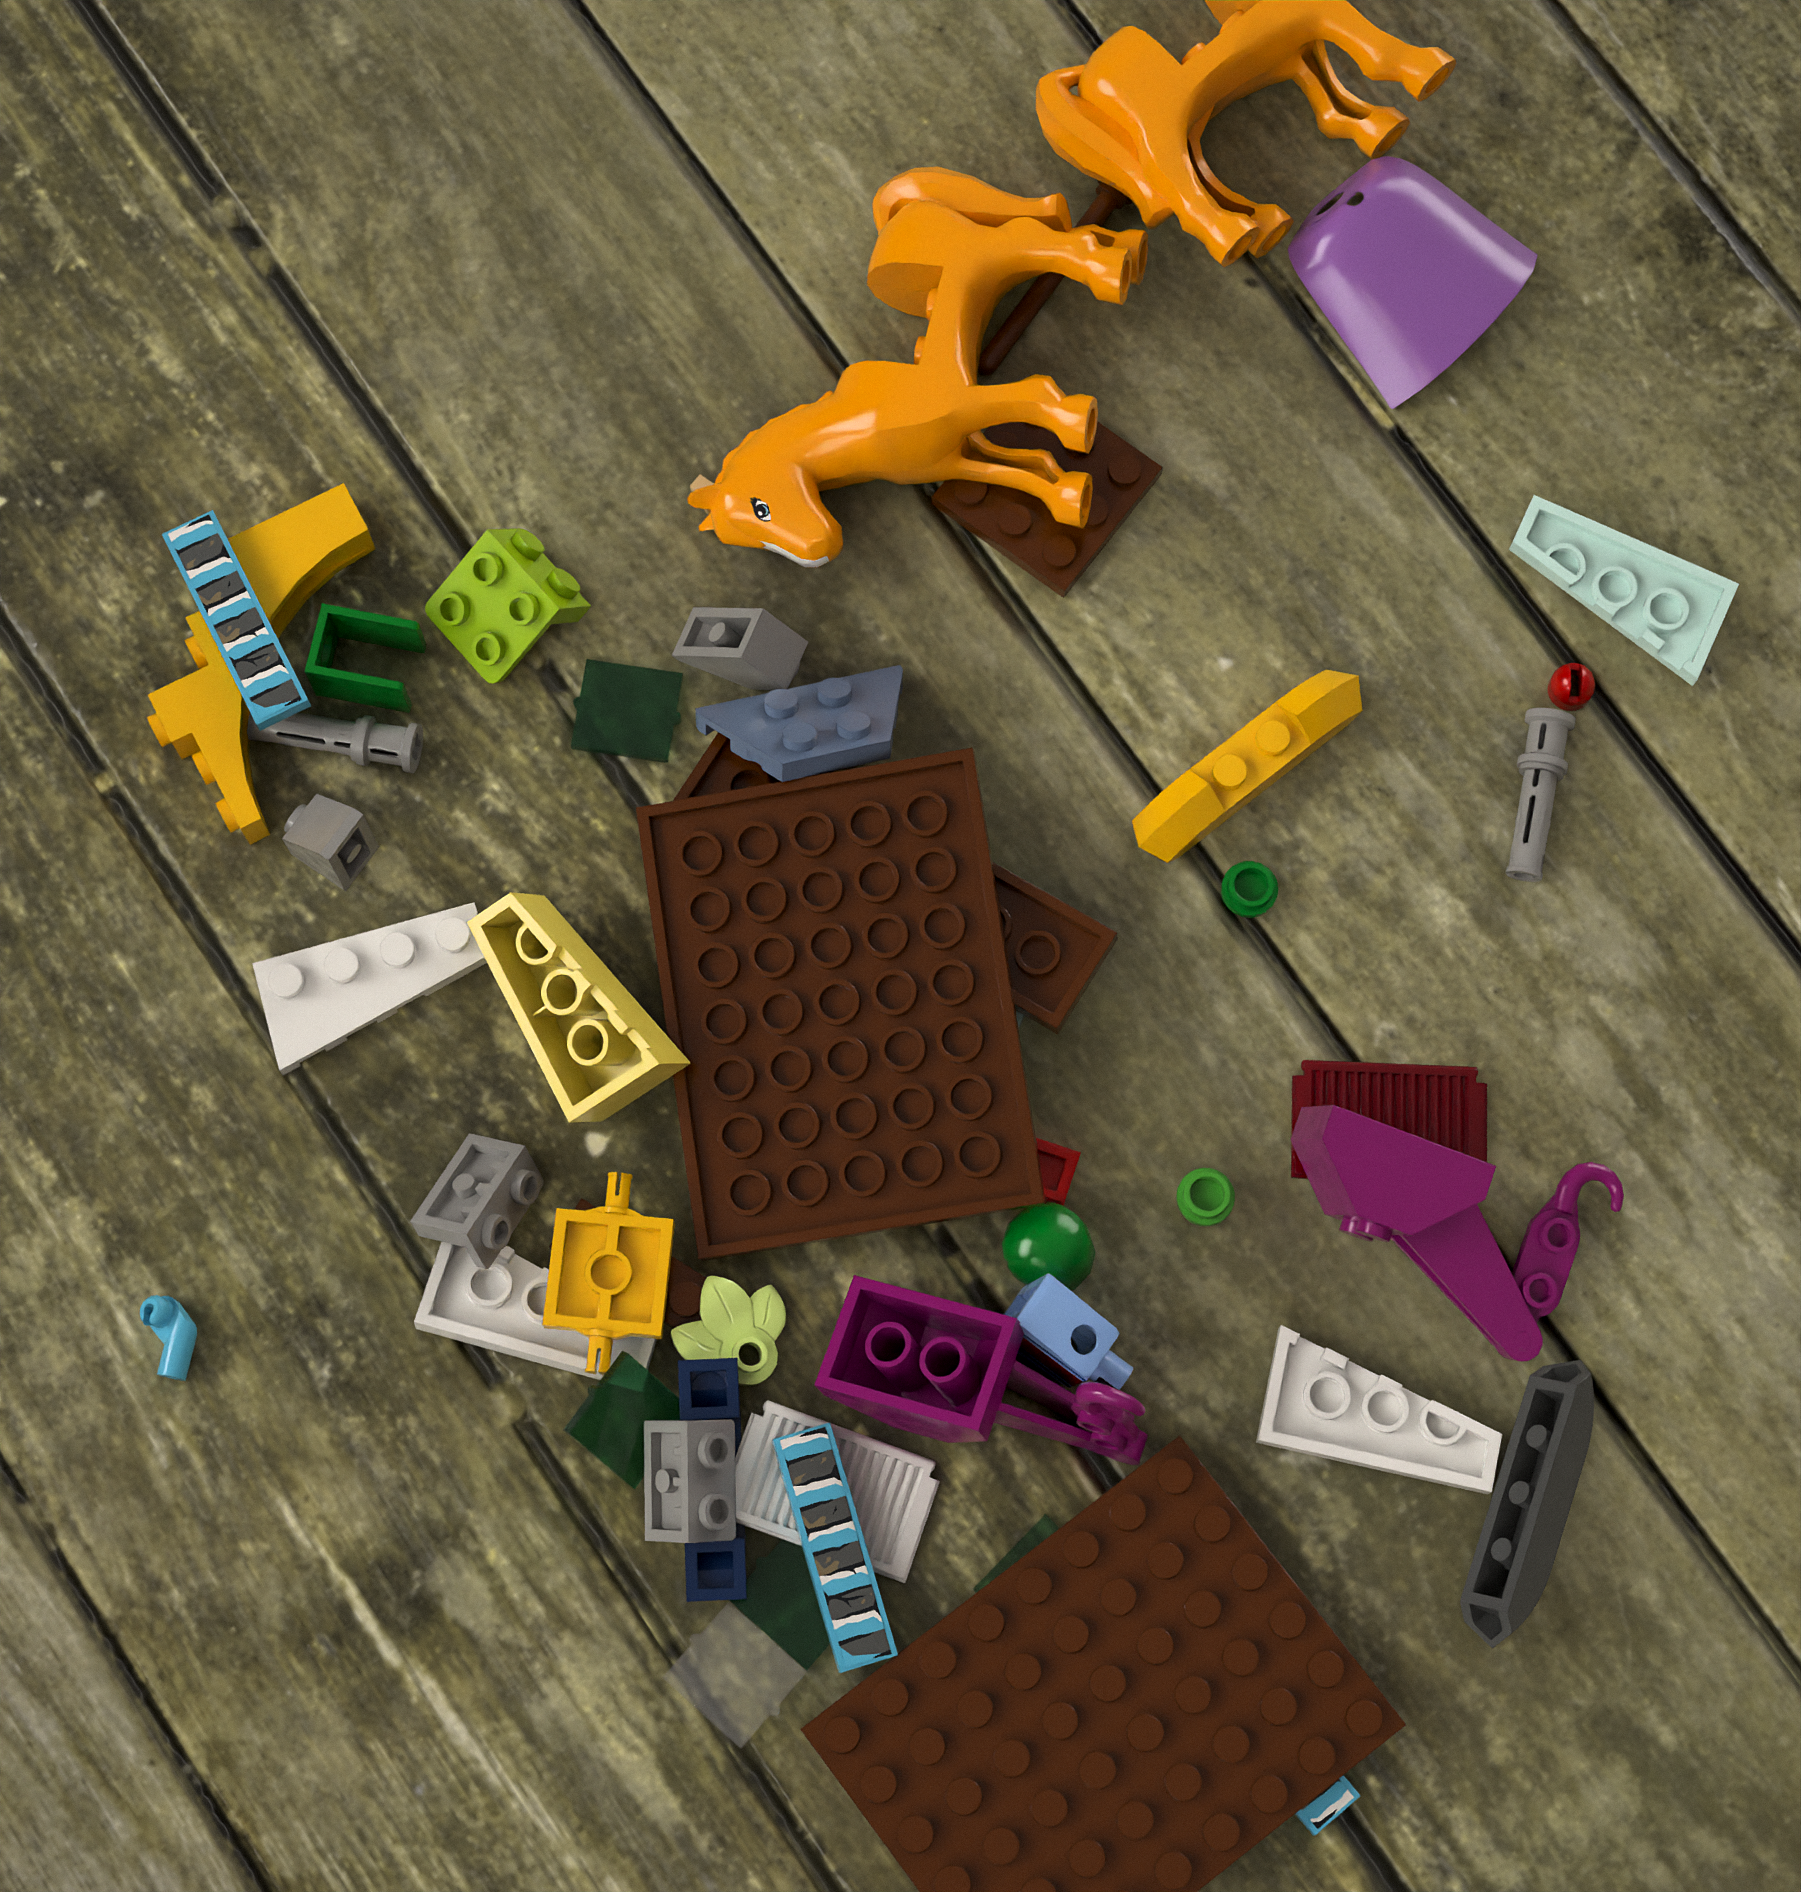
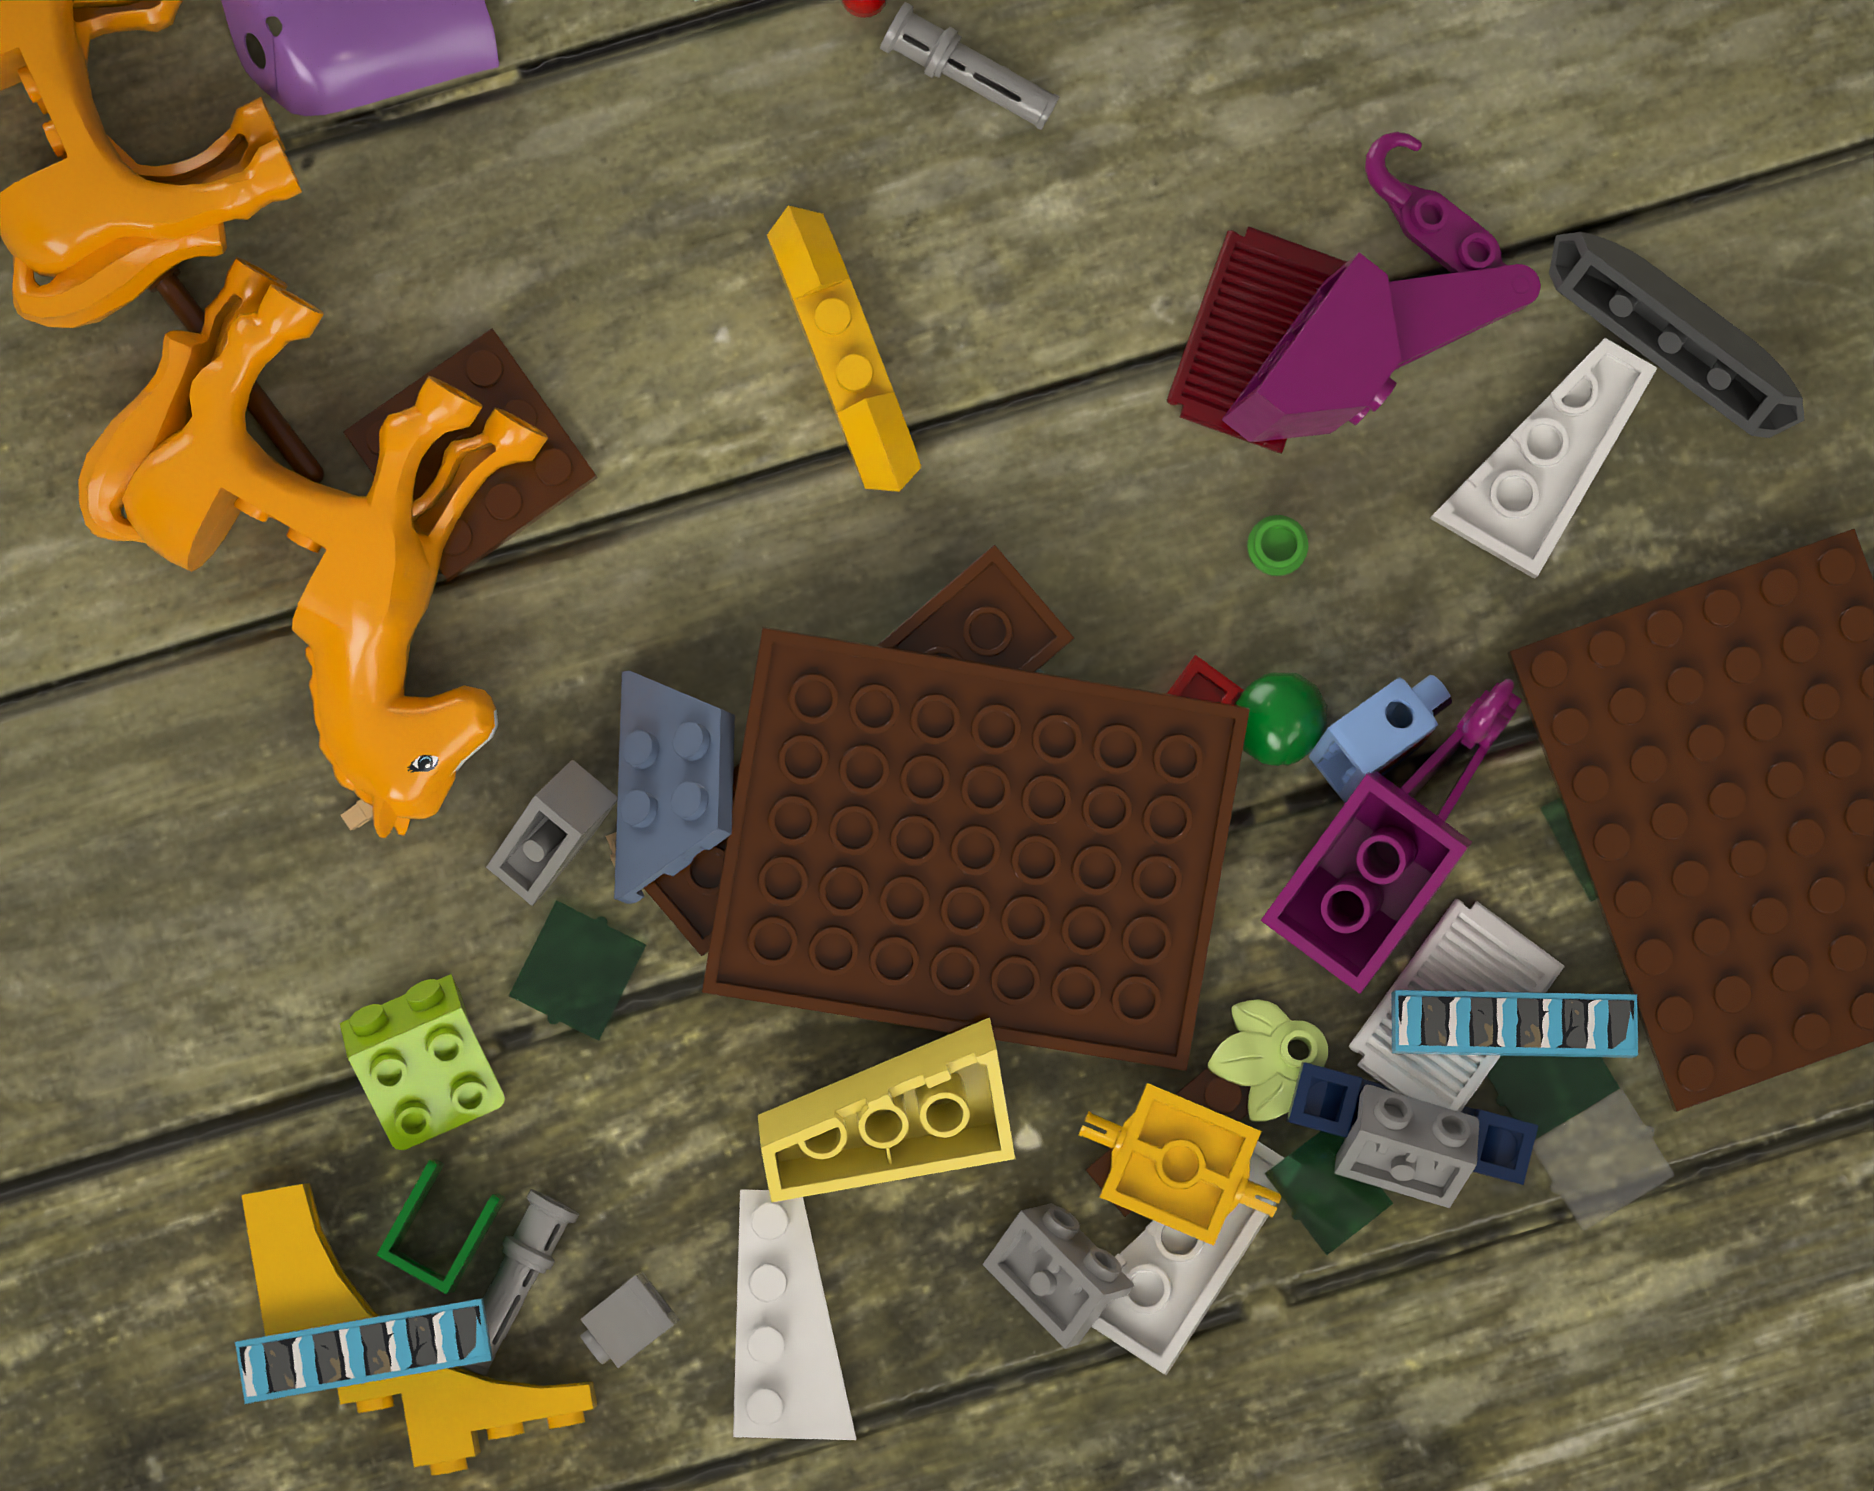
camera: 75 degrees left, 10 degrees up
green plate [1221,861,1278,918] -> none

